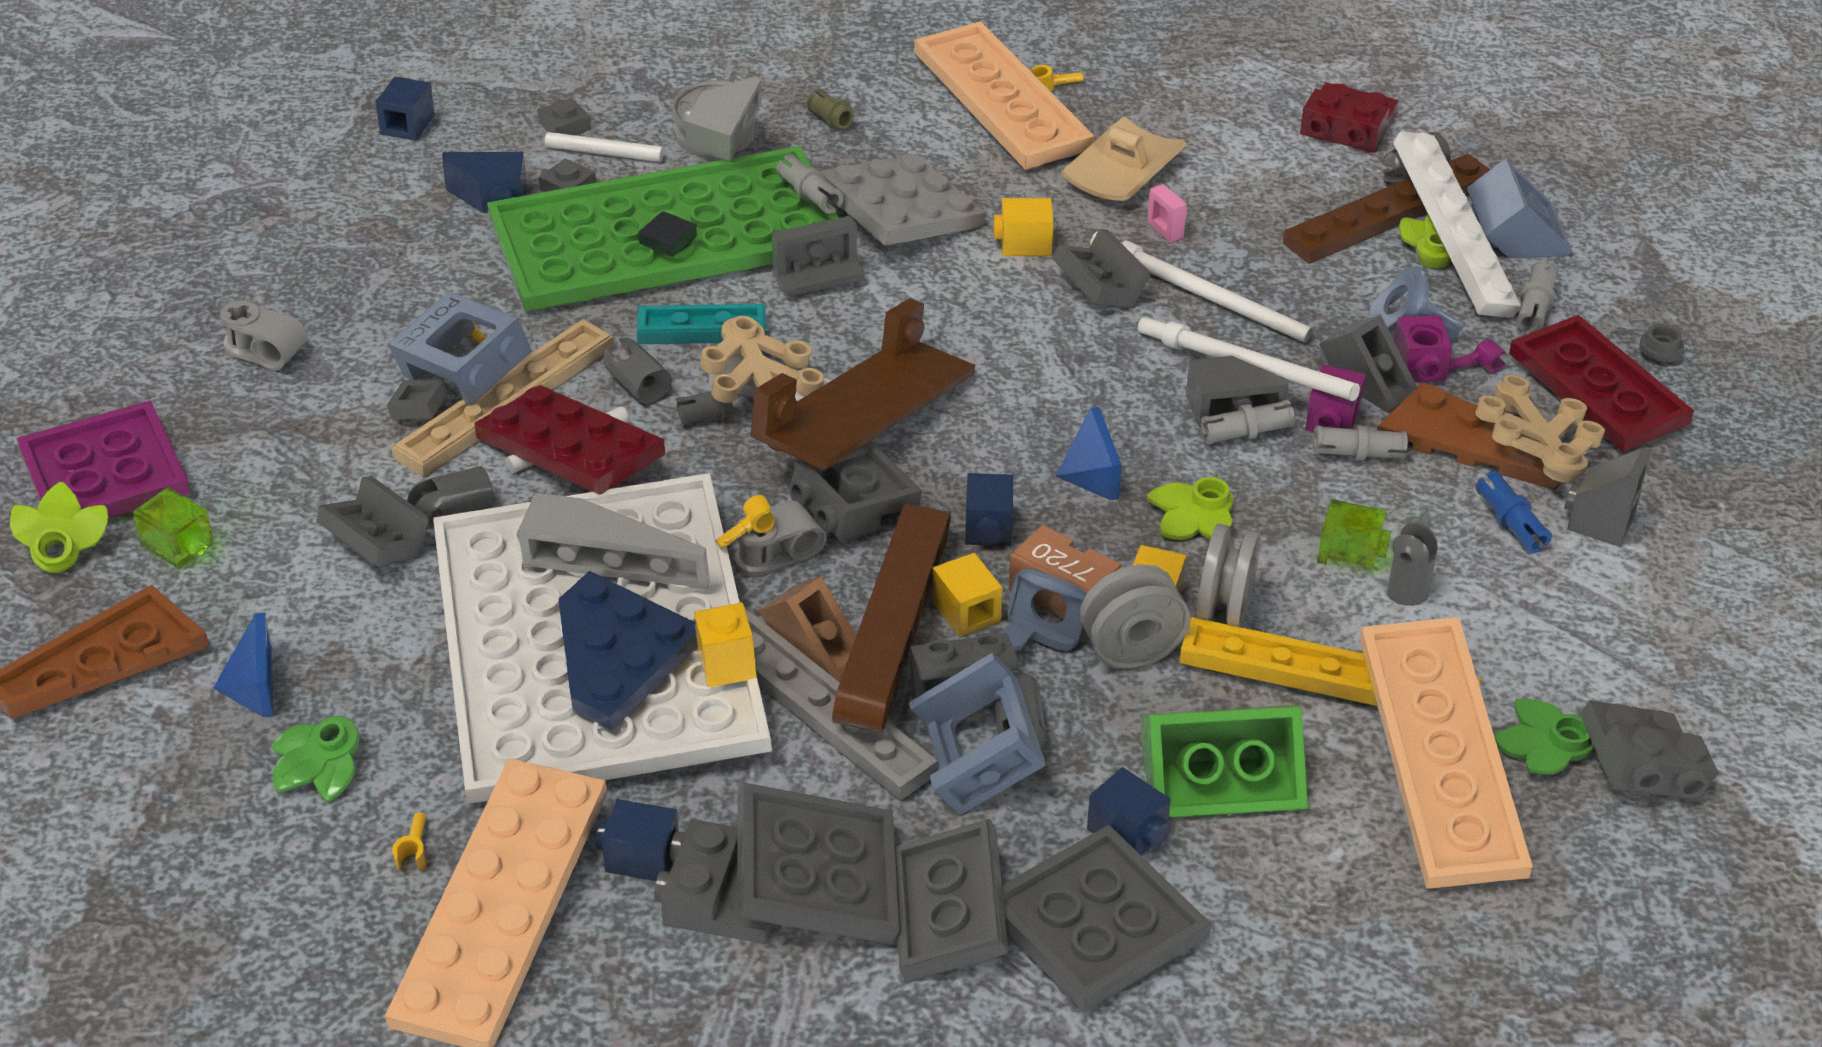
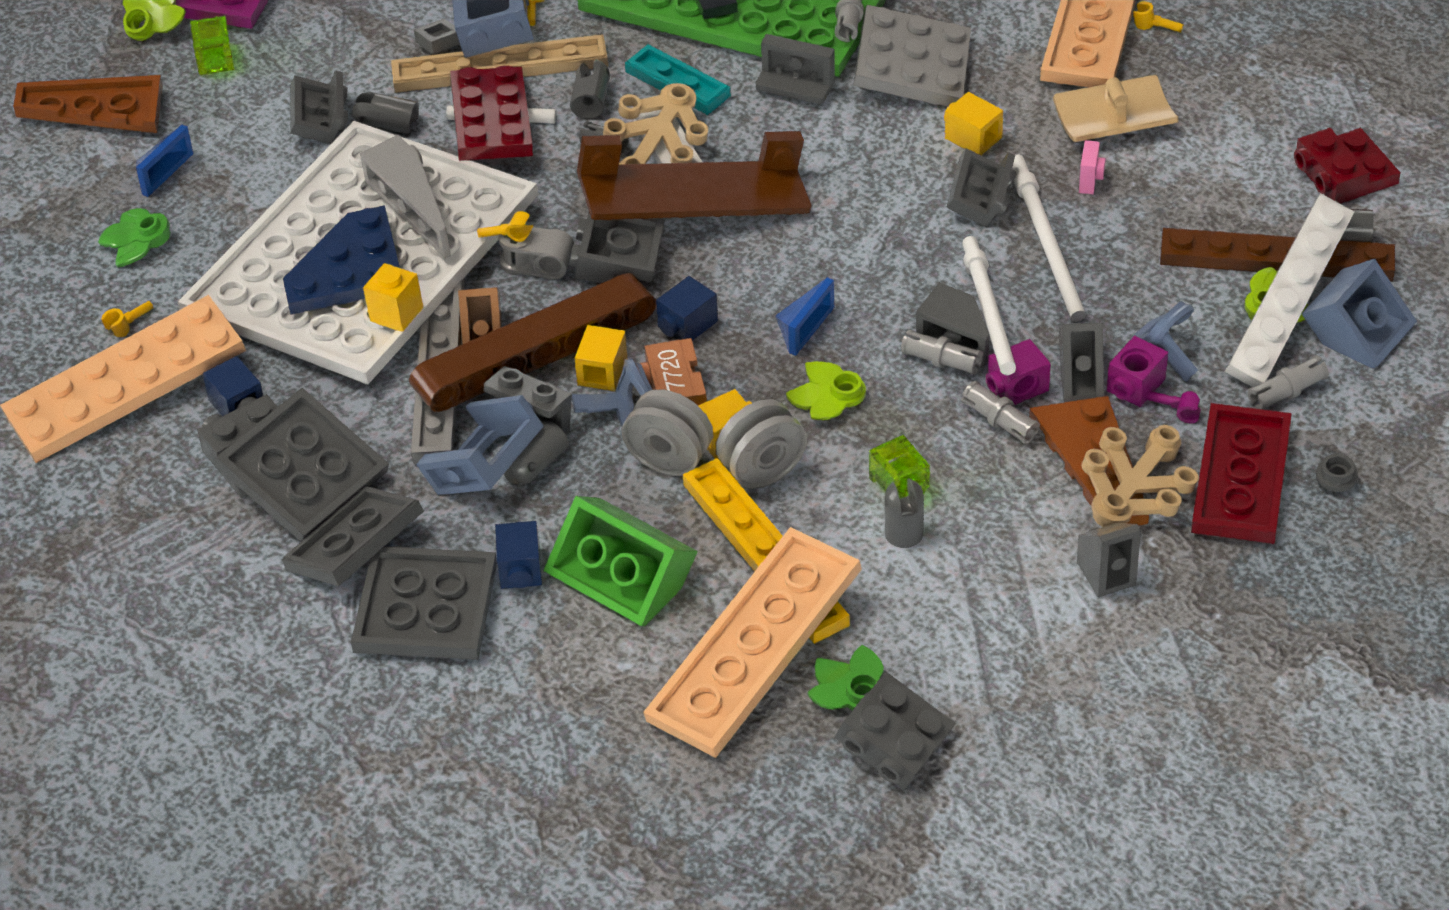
camera: 45 degrees right, 5 degrees up
blue pin [1476,471,1552,554] -> none

